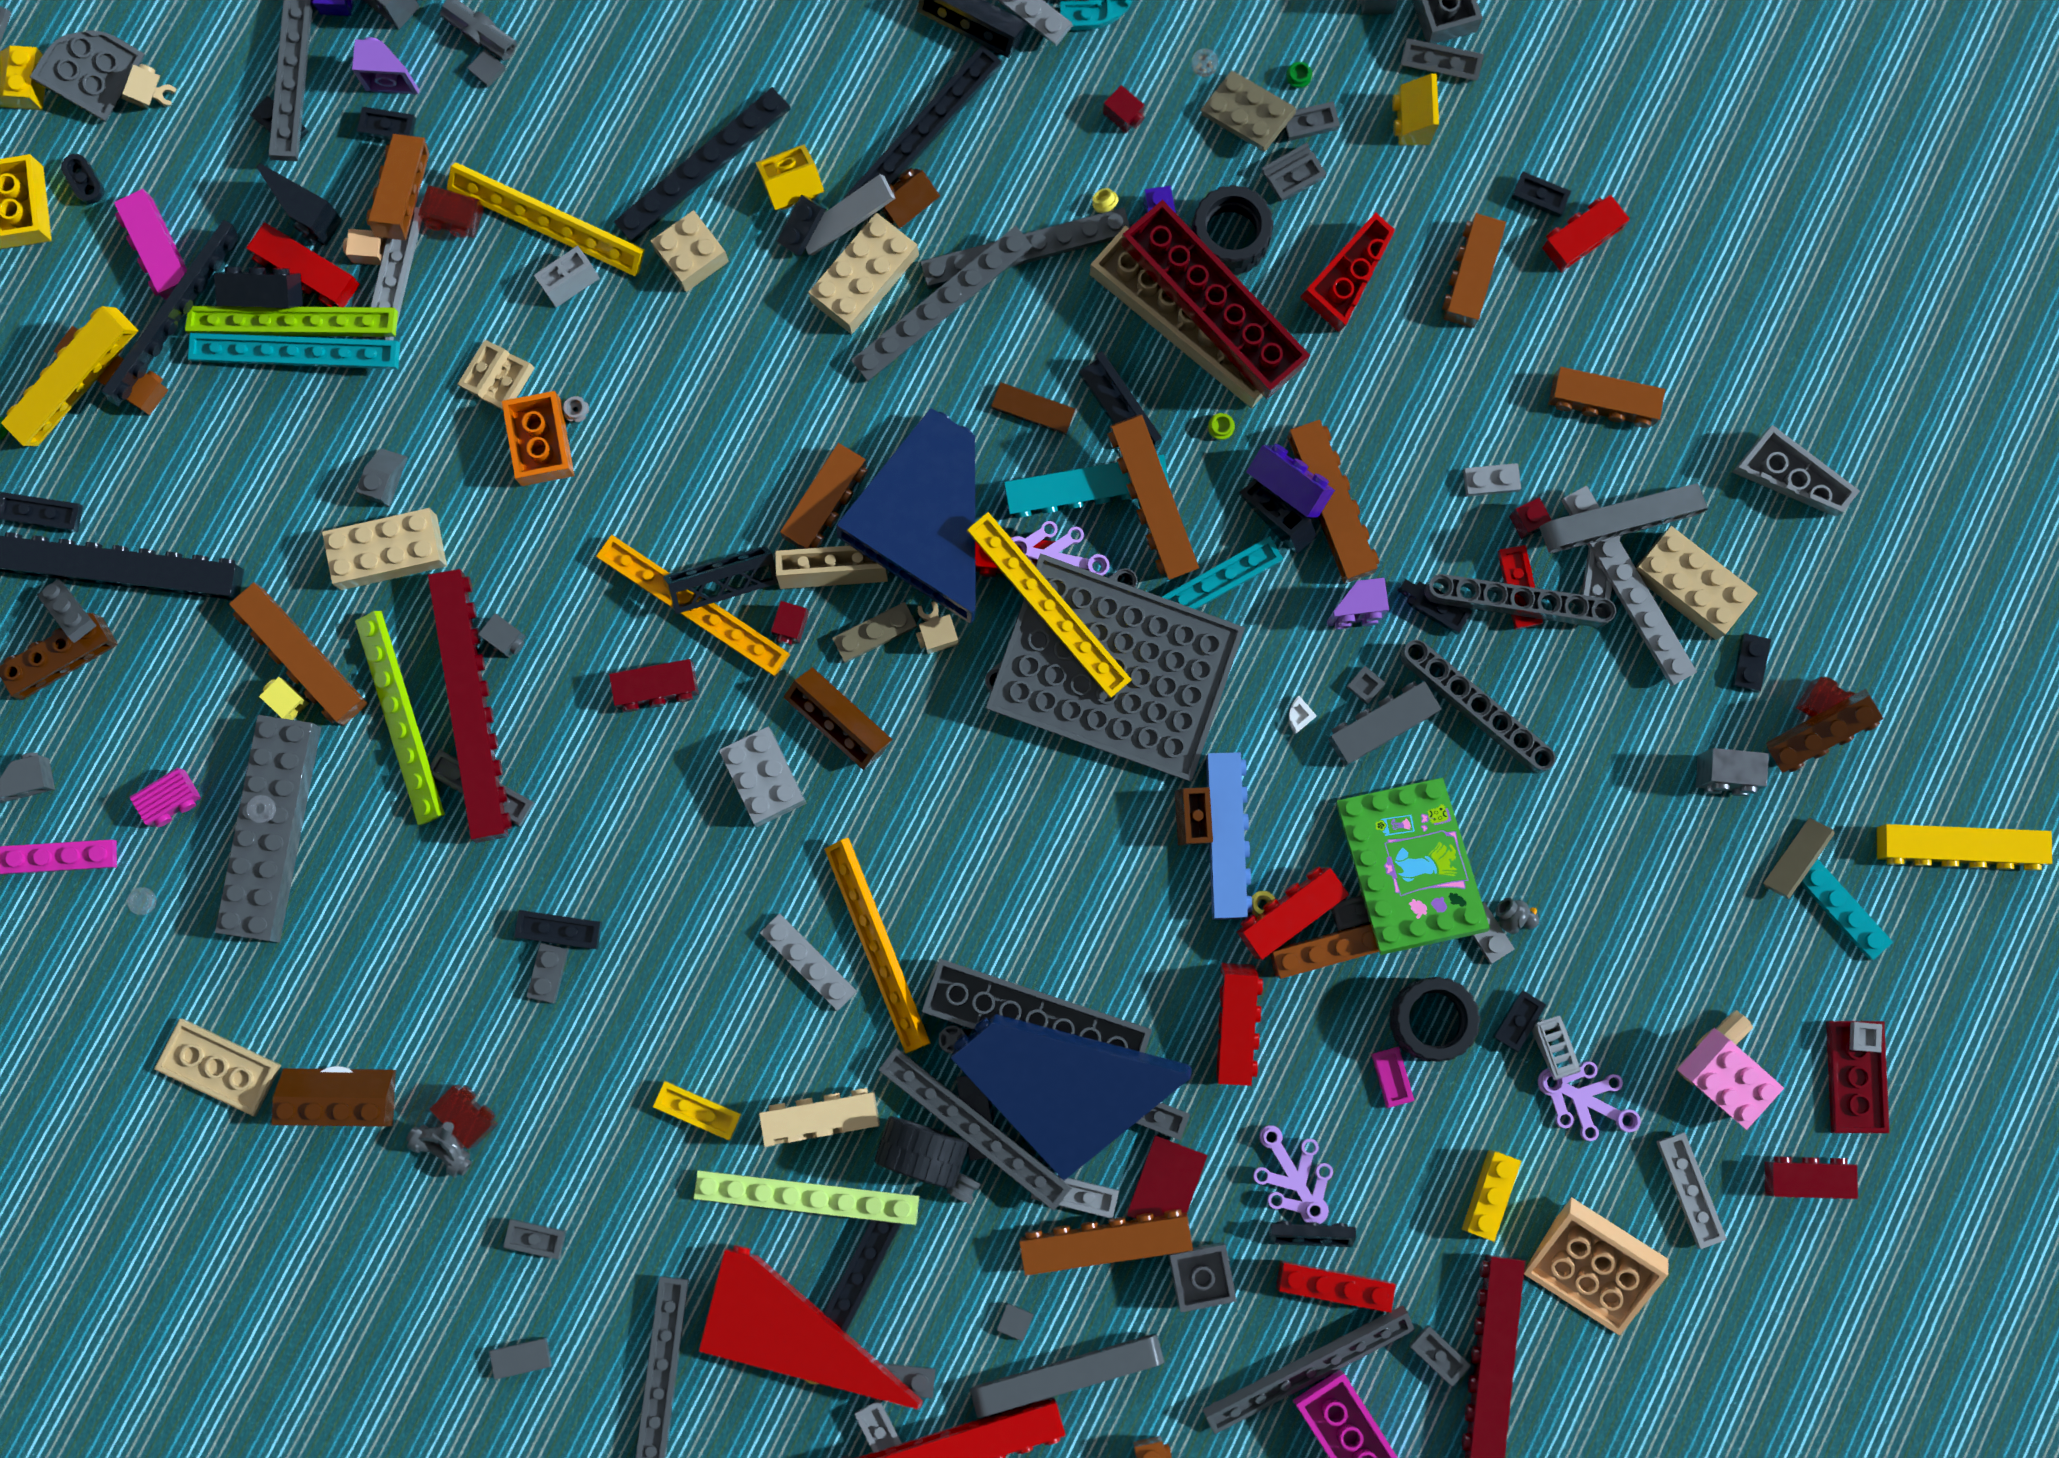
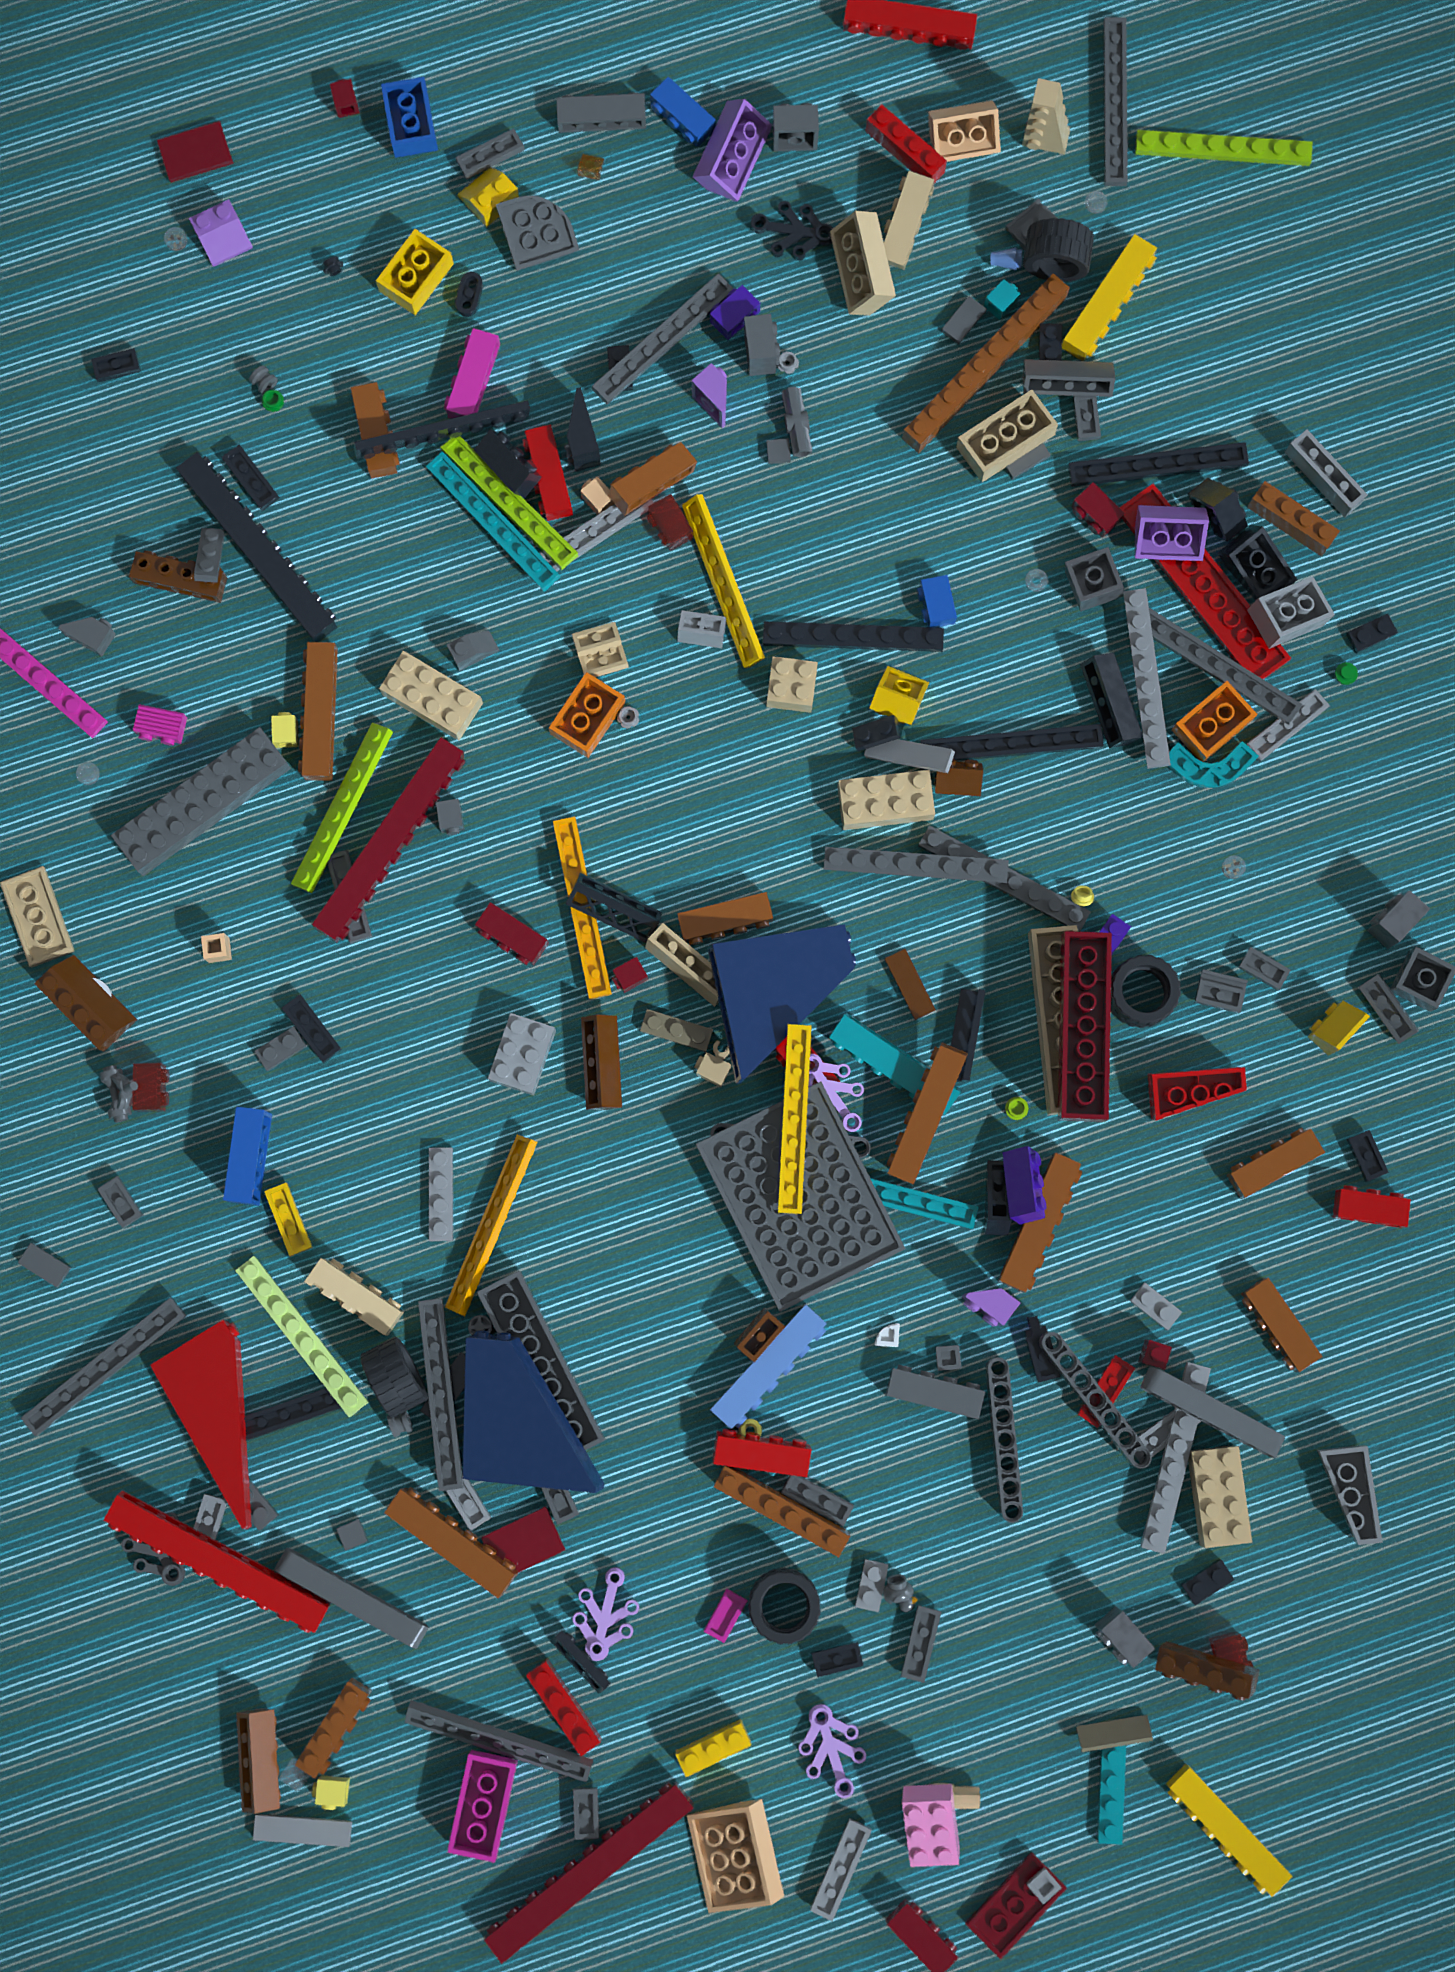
camera: 45 degrees right, 0 degrees up
yellow brick [1,306,139,446] -> none
tan brick [121,64,176,109] -> none
clear plate [247,795,276,823] -> none
black plate [357,107,416,140] -> none
dark red brick [1103,85,1145,133] -> none
flat silver brick [1168,1242,1237,1312] -> none
dark tan plate [1201,70,1296,152] -> none
red wedge [1216,963,1263,1086] -> none
green plate [1286,62,1312,88] -> none
bright green plate [1336,778,1490,955] -> none
light grey slope [1531,1016,1581,1081] -> none
none -> light nougat brick [201,933,232,963]
none -> blue brick [223,1107,272,1206]
none -> dark grey plate [901,1605,941,1683]
none -> blue brick [917,575,957,627]

